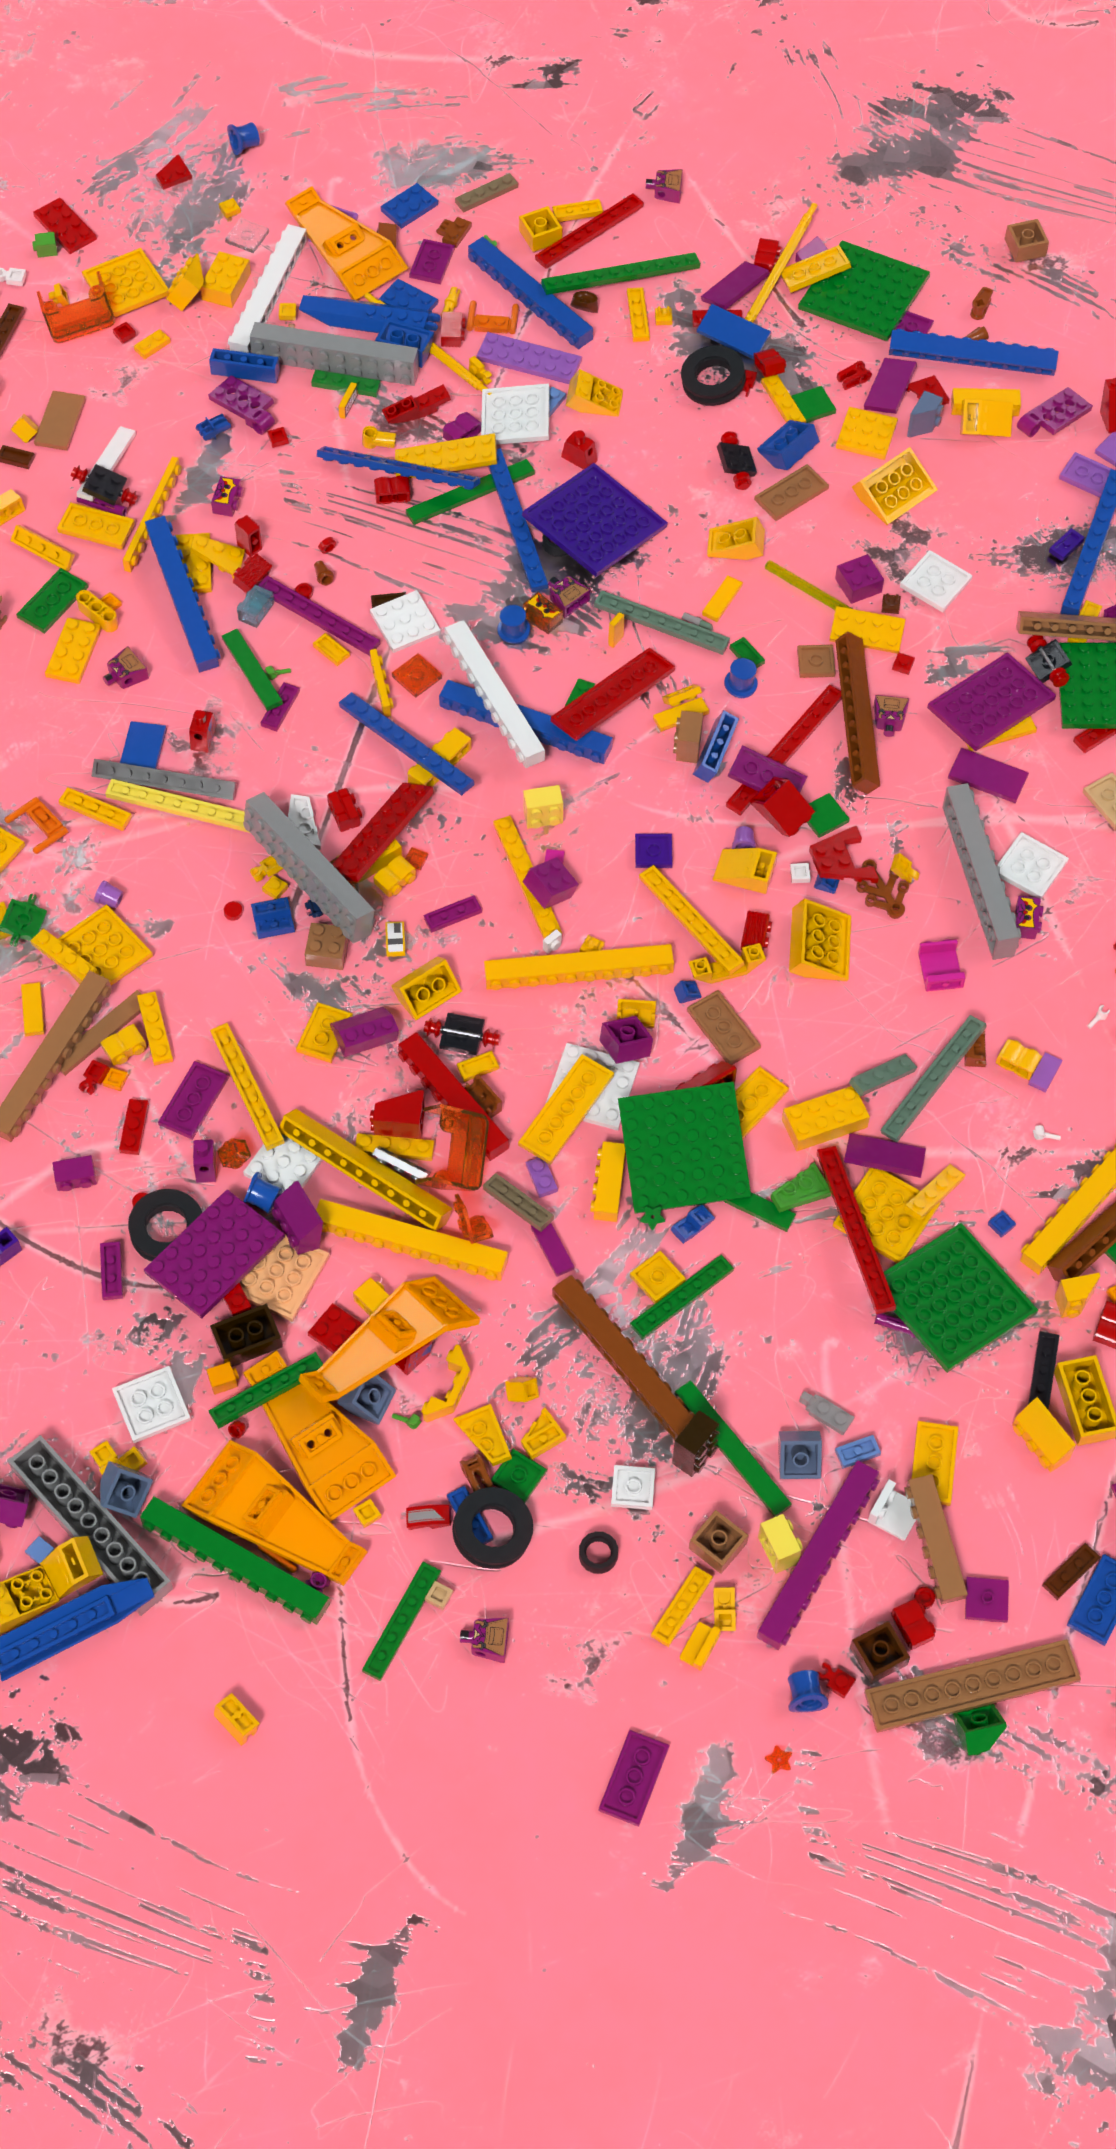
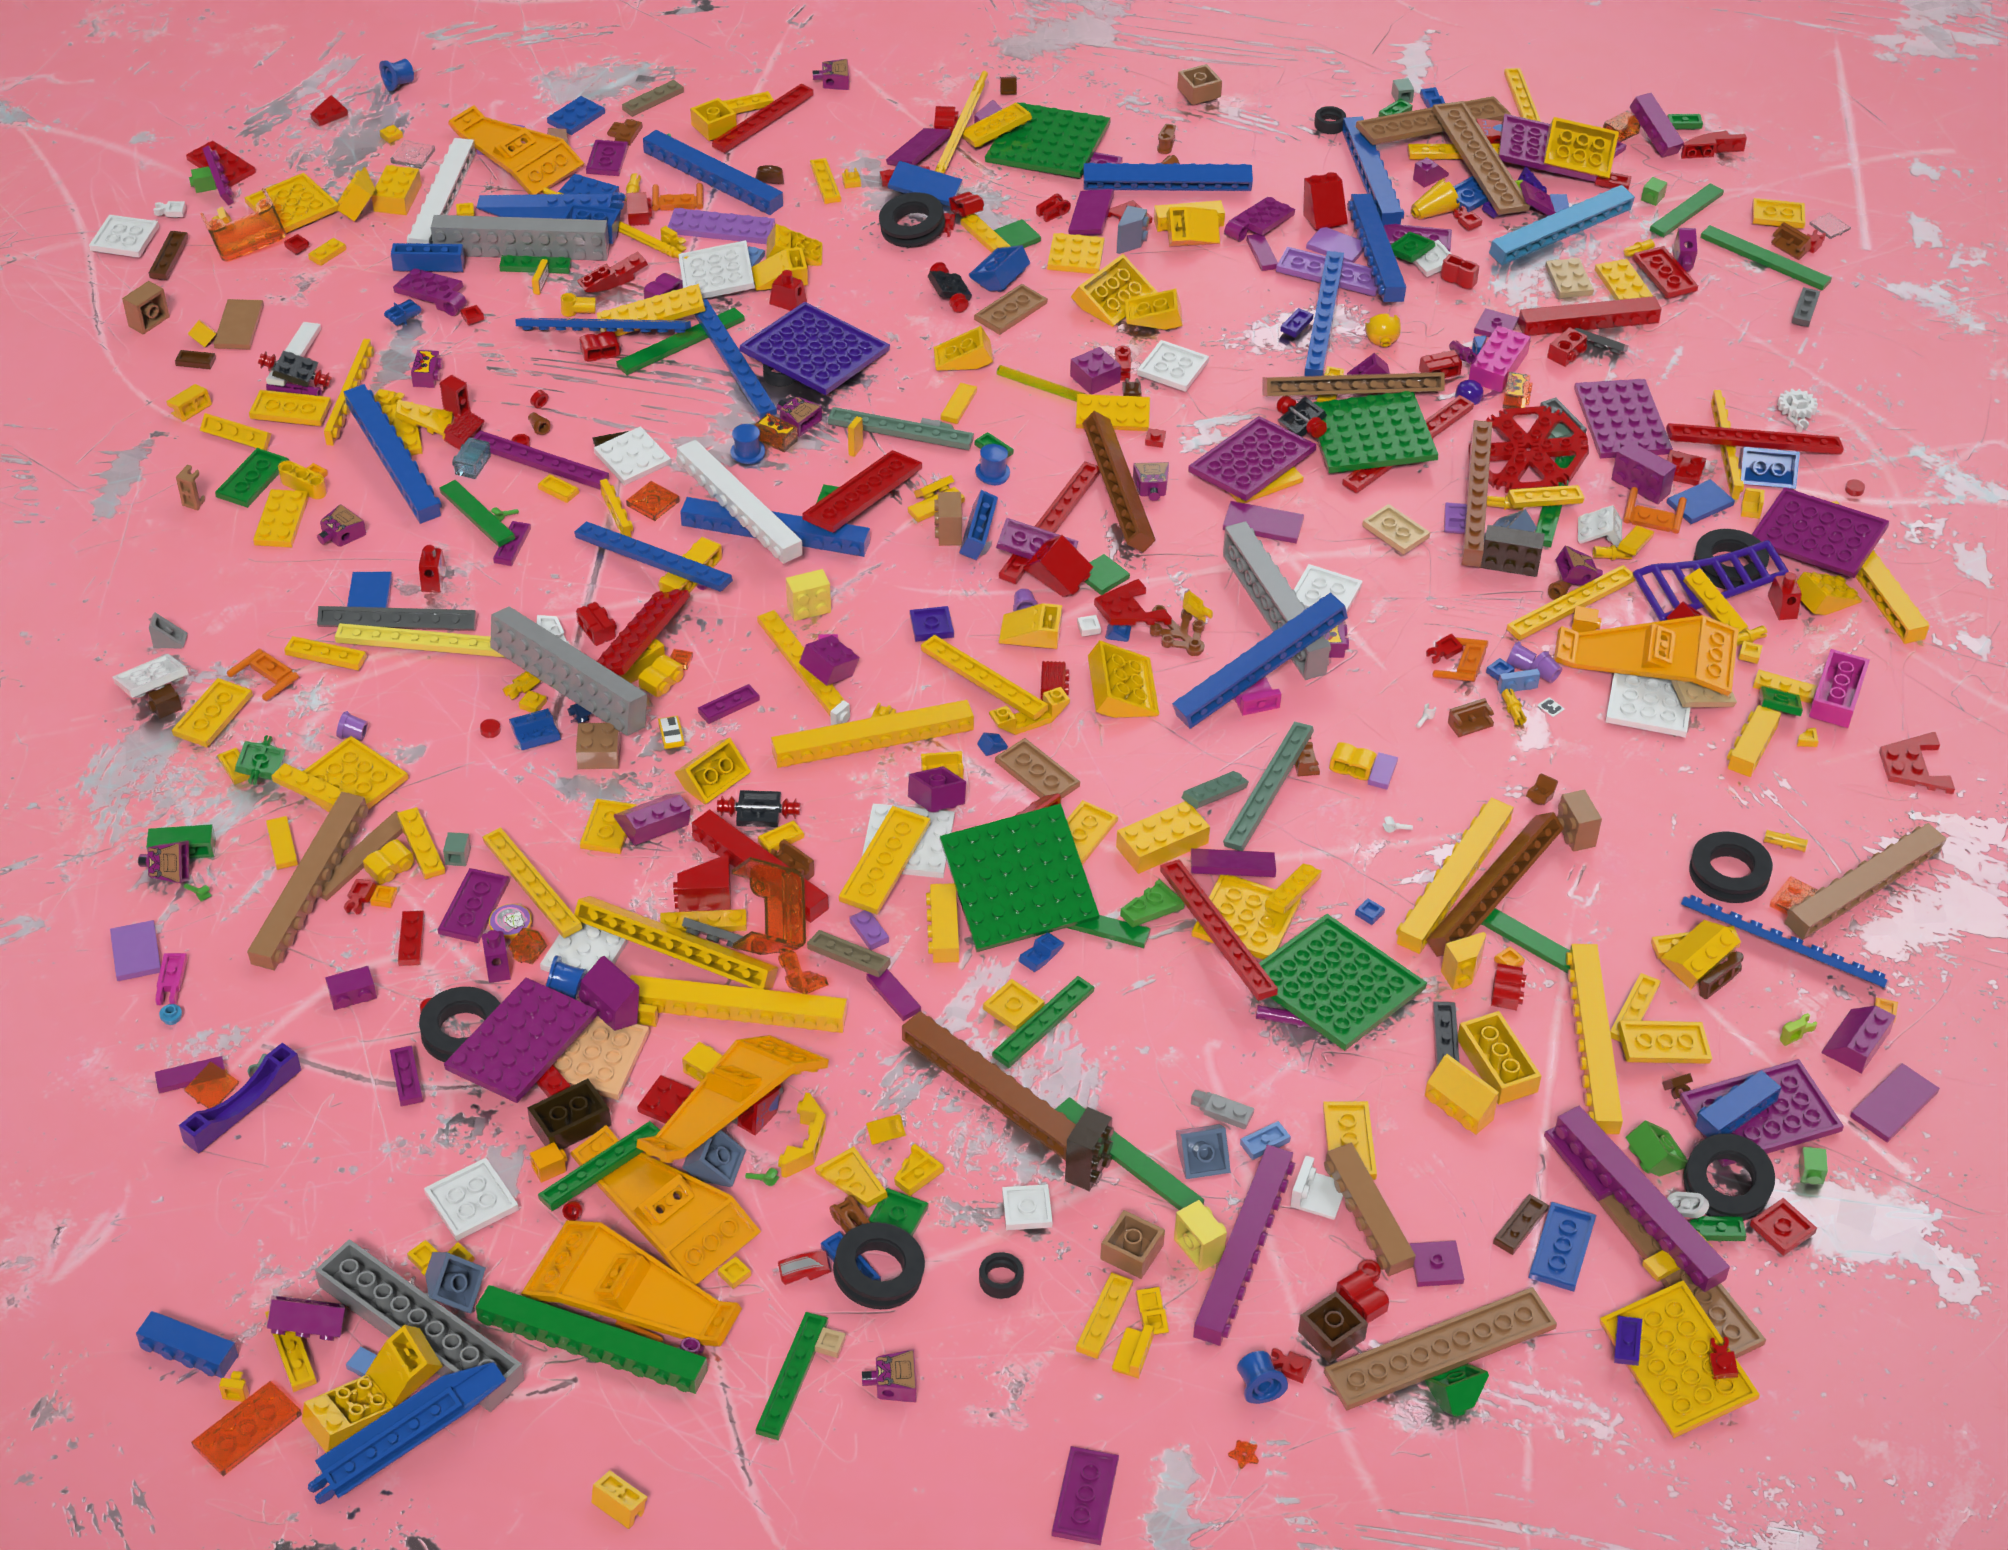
camera: 10 degrees left, 15 degrees down
green plate [541,252,701,295] -> none
green plate [640,1206,665,1230] -> none
medium nougat tile [797,645,835,678] -> none
none -> magenta plate [203,146,234,205]
none -> yellow plate [374,389,405,406]
none -> sand green brick [443,832,471,866]
none -> tile [489,904,532,941]
none -> yellow plate [637,1004,658,1027]
none -> yellow slope [751,247,808,291]
none -> reddish brown tile [1000,76,1017,95]
none -> red piece [1115,345,1131,381]
none -> yellow slope [1125,288,1183,330]
none -> blue brick [1172,592,1348,729]
none -> magenta tile [1246,234,1278,271]

